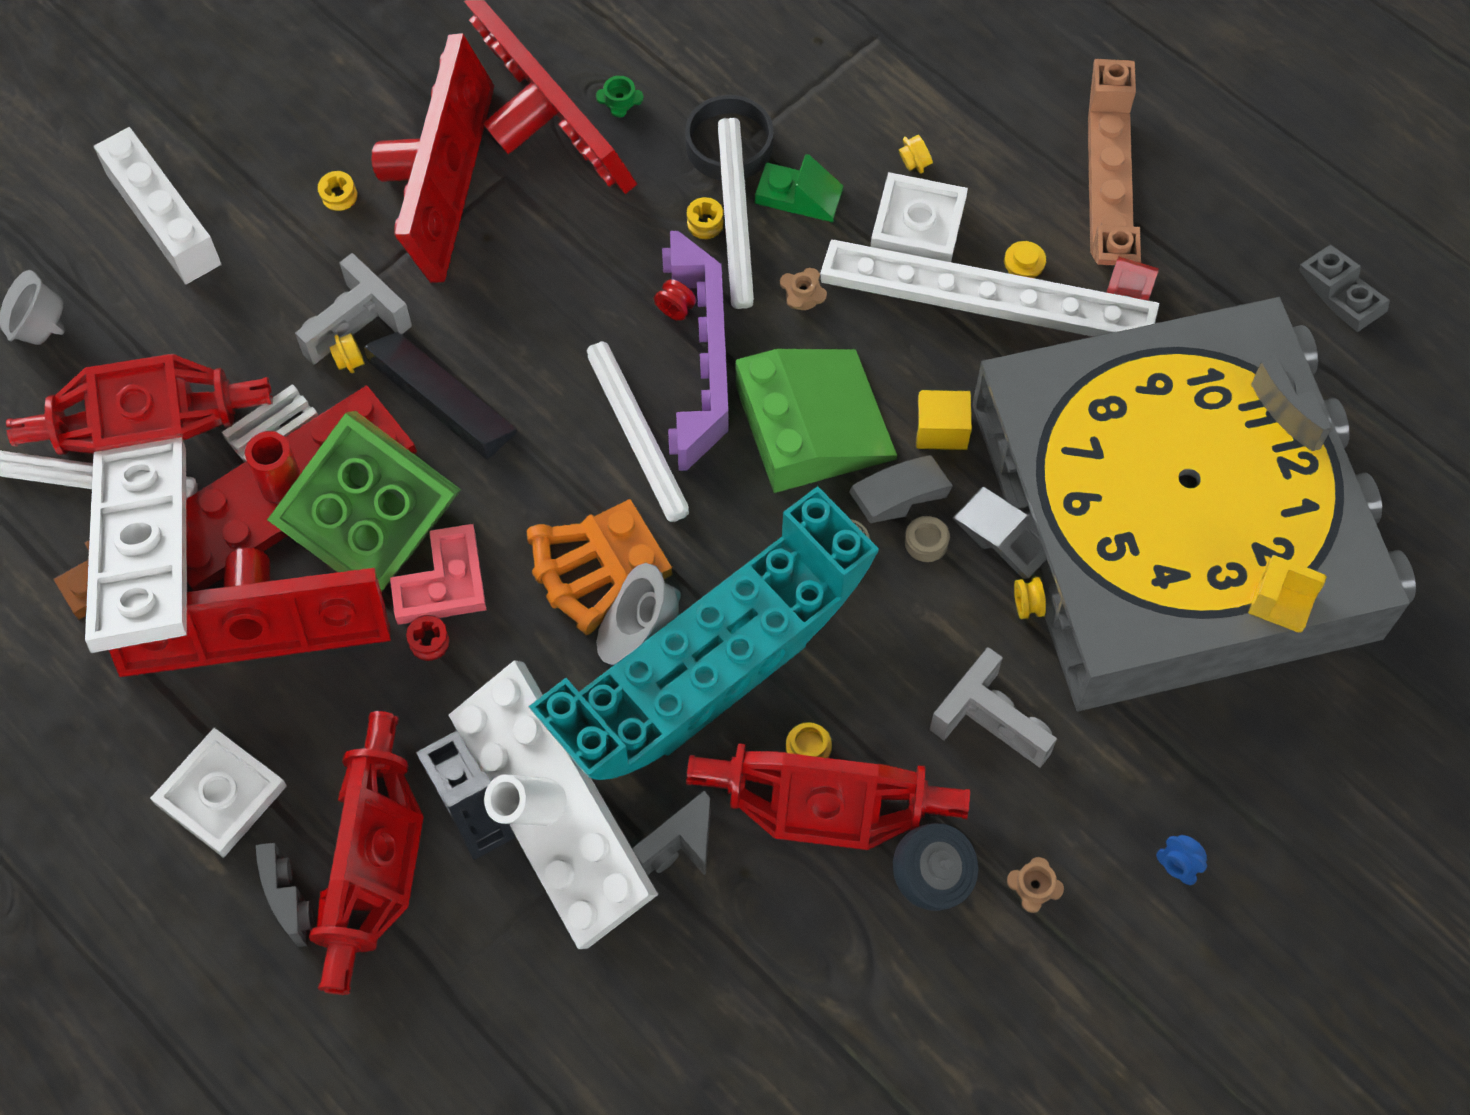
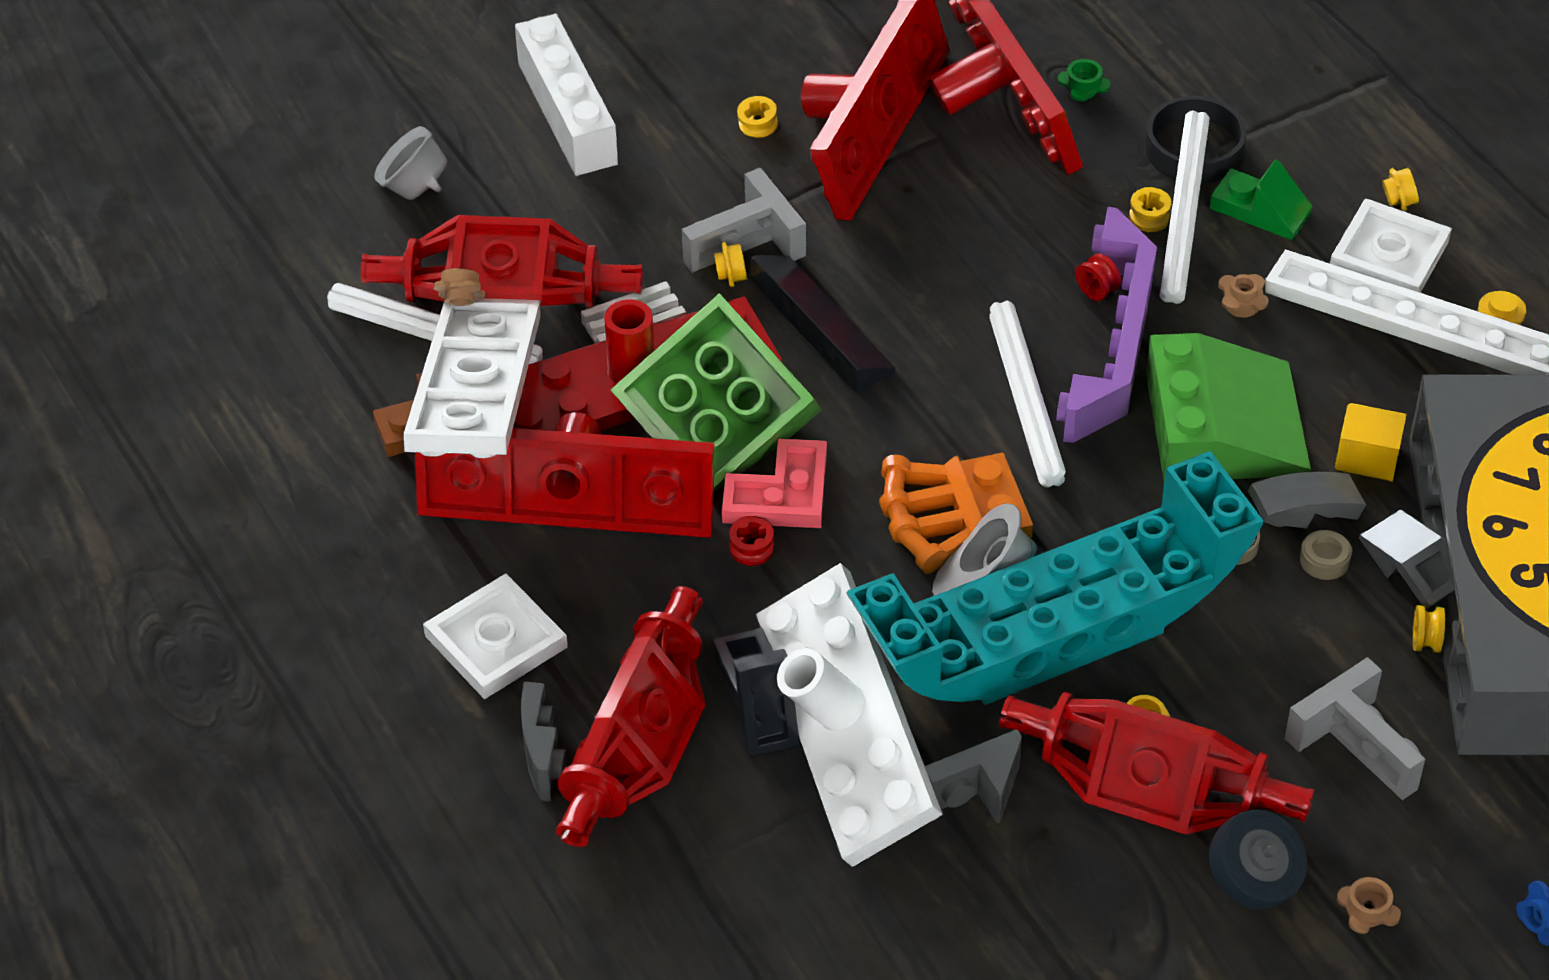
camera: 15 degrees right, 15 degrees down
none -> medium nougat plate [434,268,485,306]

